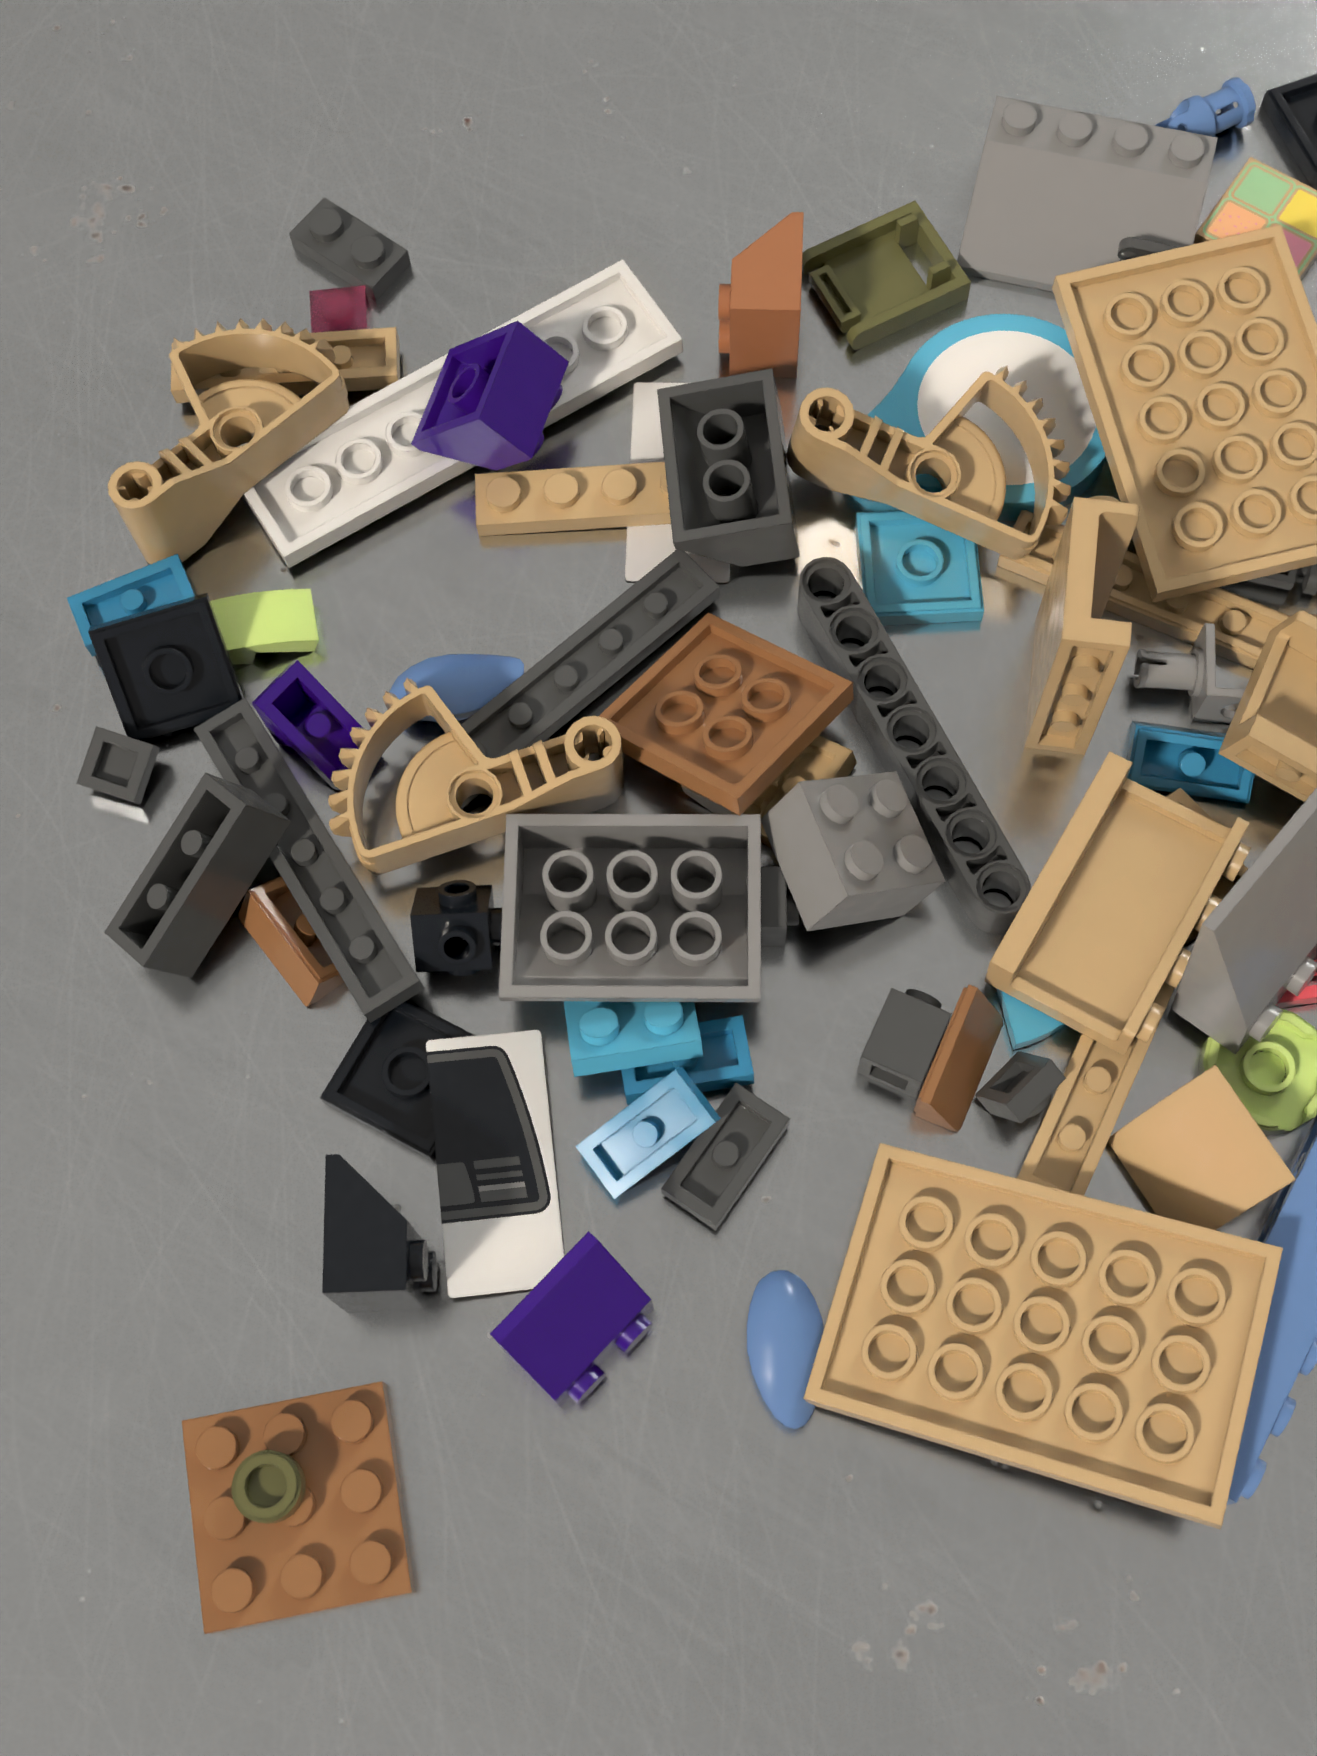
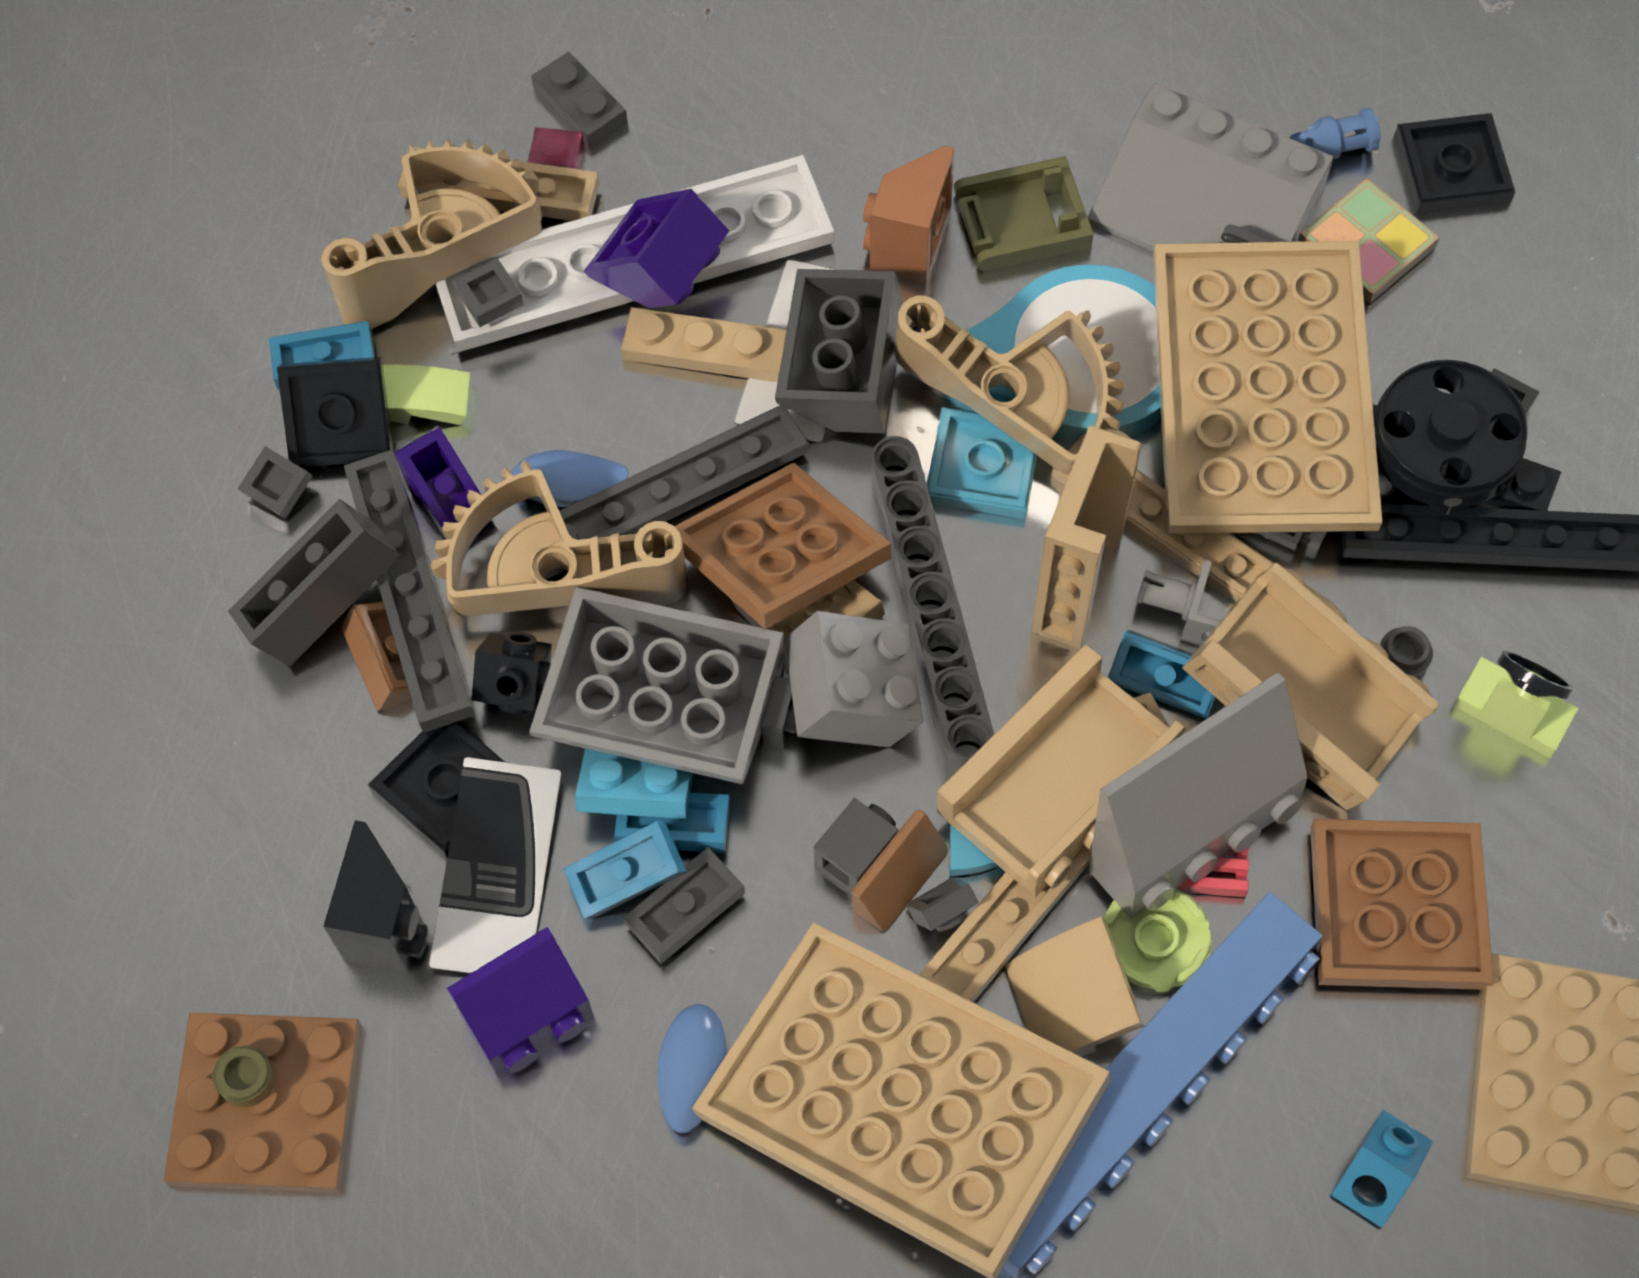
camera: 10 degrees right, 5 degrees down
none -> dark grey plate [453,258,524,327]

